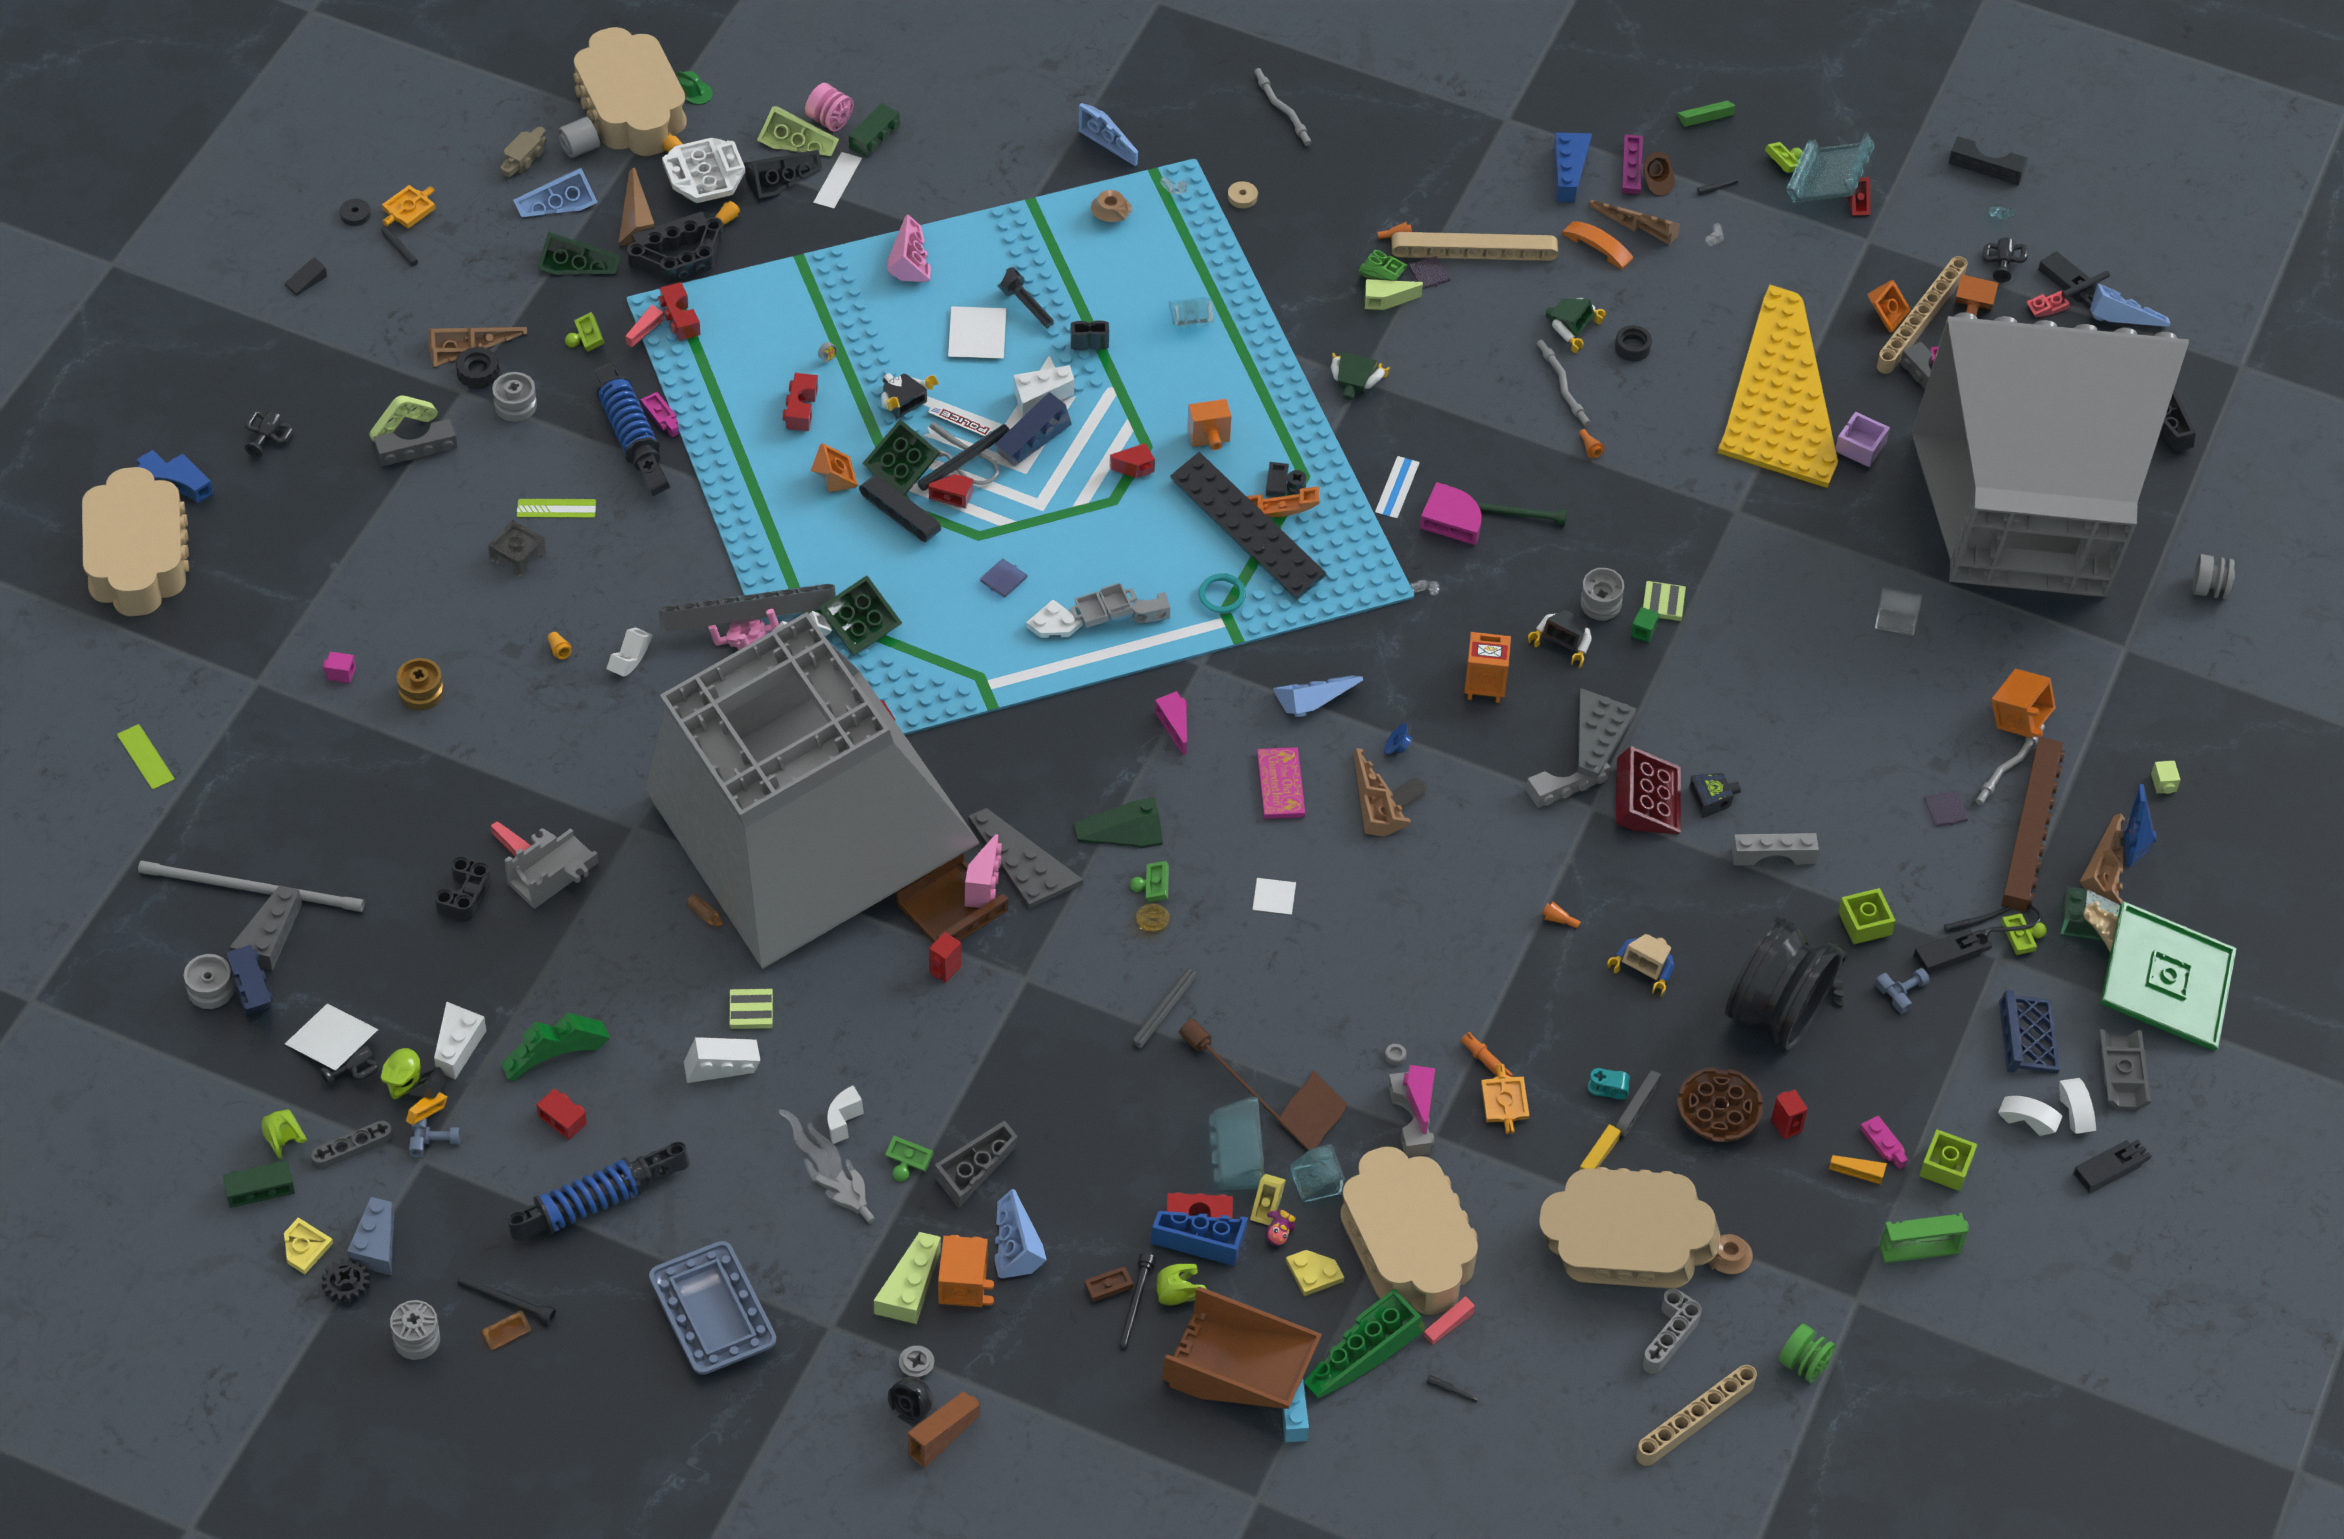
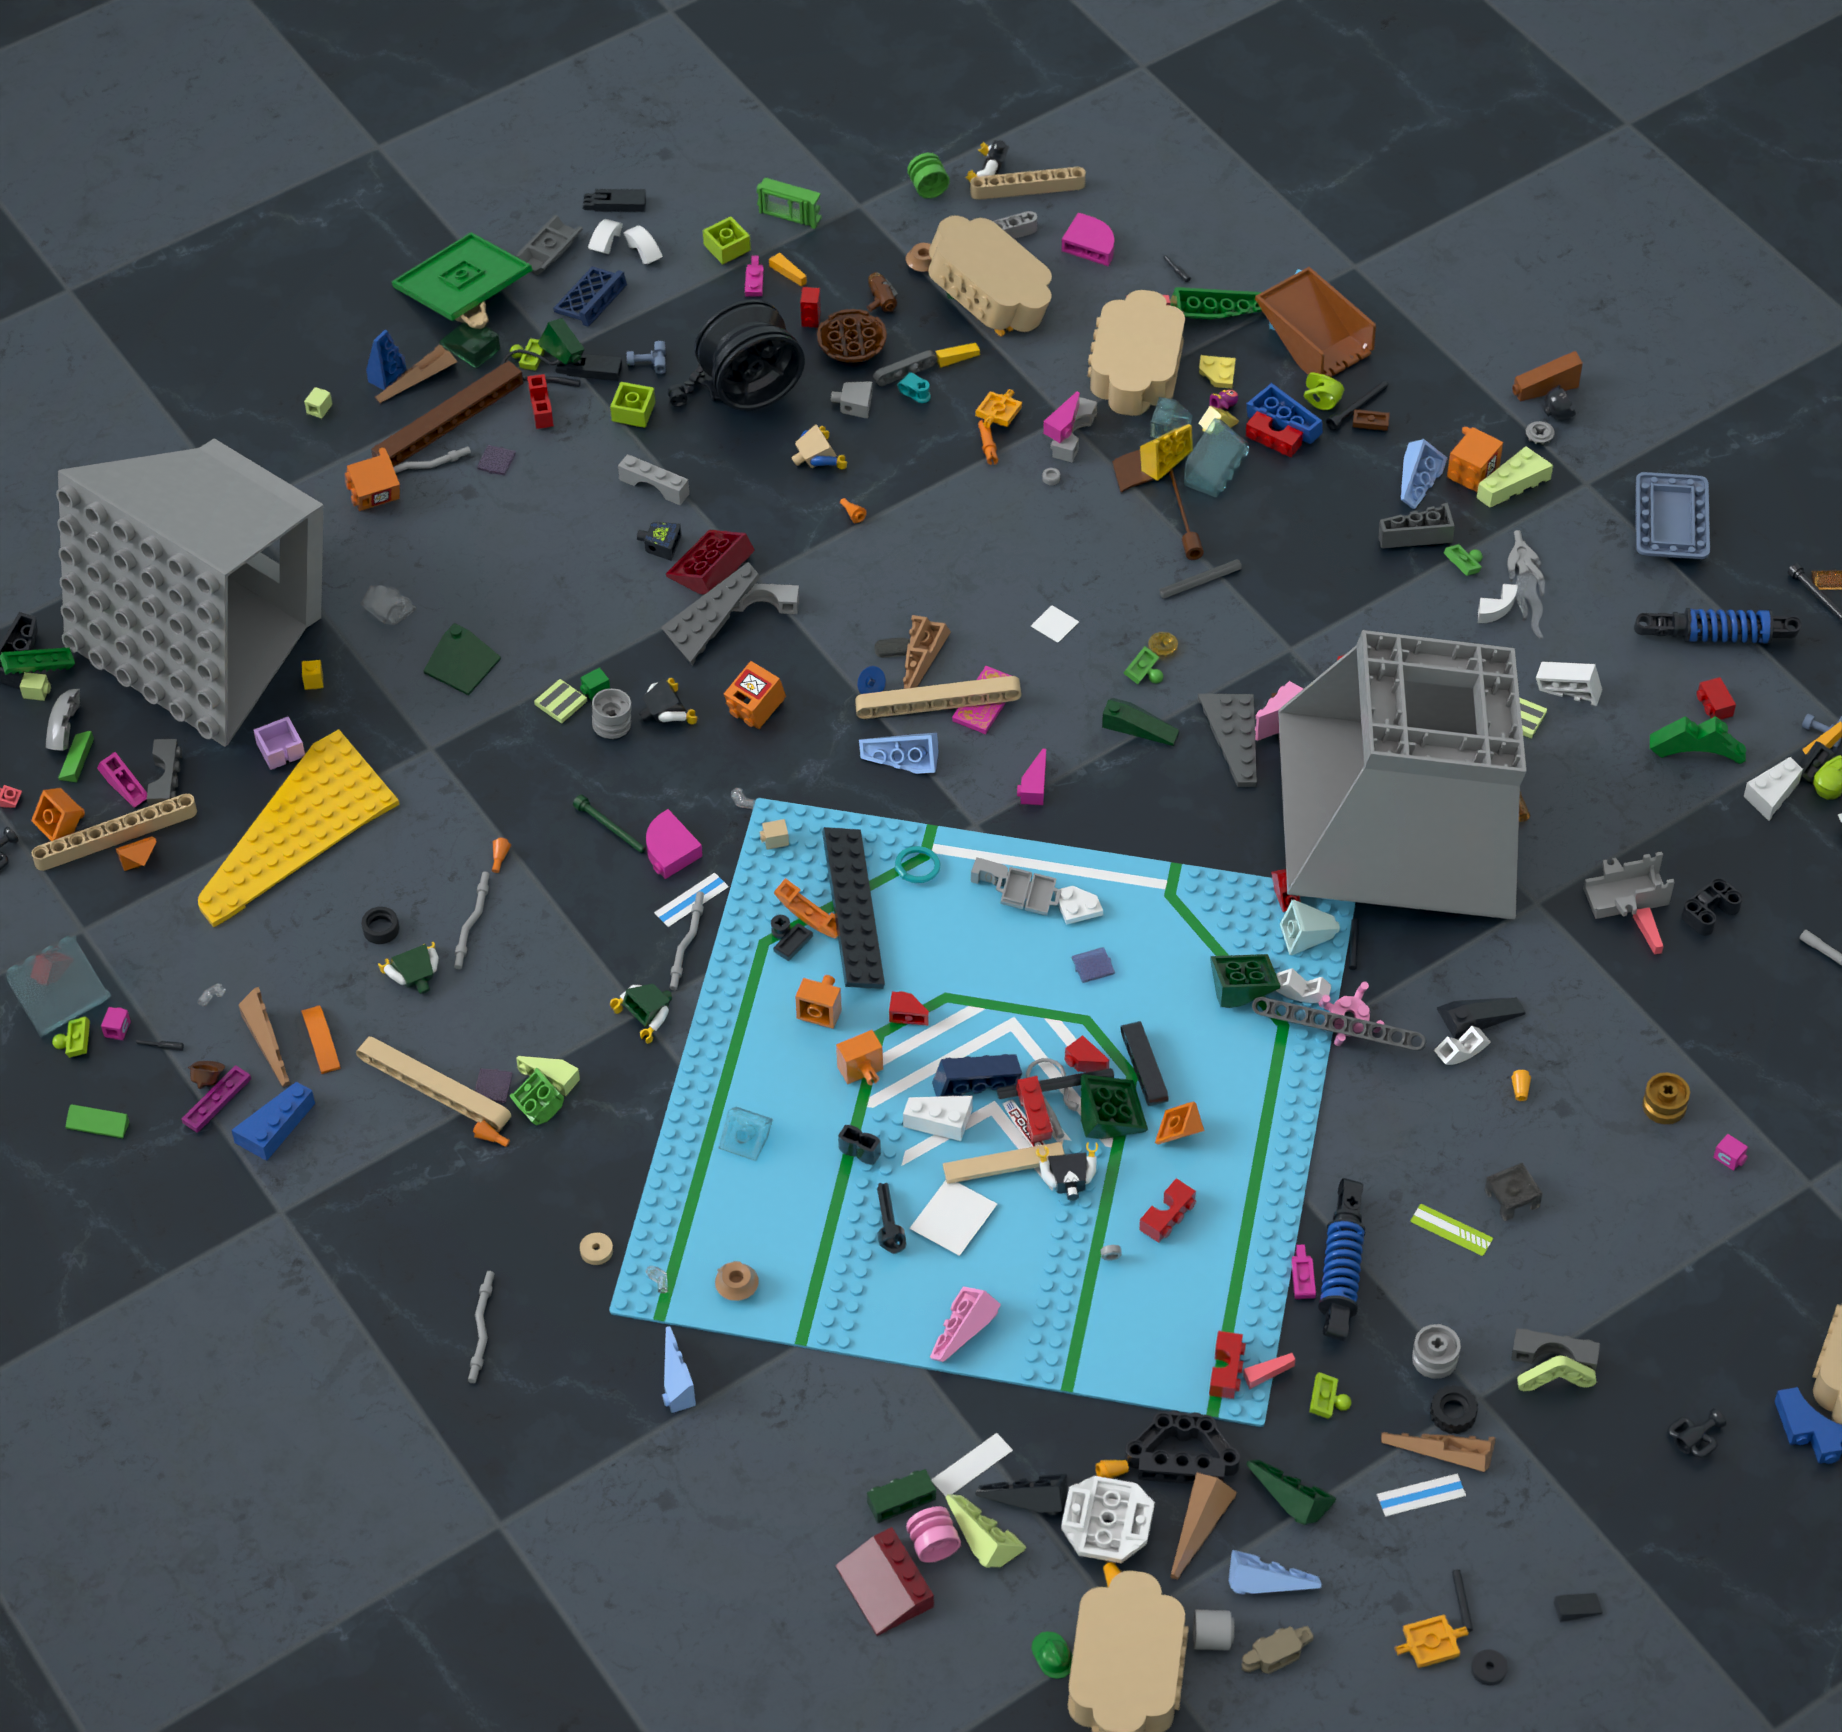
camera: 145 degrees left, 0 degrees up
none -> dark pink brick [101,1007,131,1040]
none -> yellow brick [302,660,323,690]
none -> dark green slope [423,623,501,696]
none -> red arch [527,374,554,429]
none -> dark green slope [538,318,585,364]
none -> light grey bar [670,891,704,990]
none -> tan brick [759,819,789,849]
none -> light grey torso [831,382,872,418]
none -> orange brick [836,1030,883,1085]
none -> slope [836,1527,934,1636]
none -> tan beam [855,676,1021,719]
none -> reddish brown piece [867,273,897,312]
none -> tan tile [943,1142,1065,1184]
none -> torso [966,140,1009,183]
none -> red arch [1016,1076,1053,1143]
none -> dark pink brick [1062,213,1114,266]
none -> yellow wedge [1140,424,1193,481]
none -> white sticker [1377,1474,1466,1516]
none -> black wedge [1437,997,1526,1039]

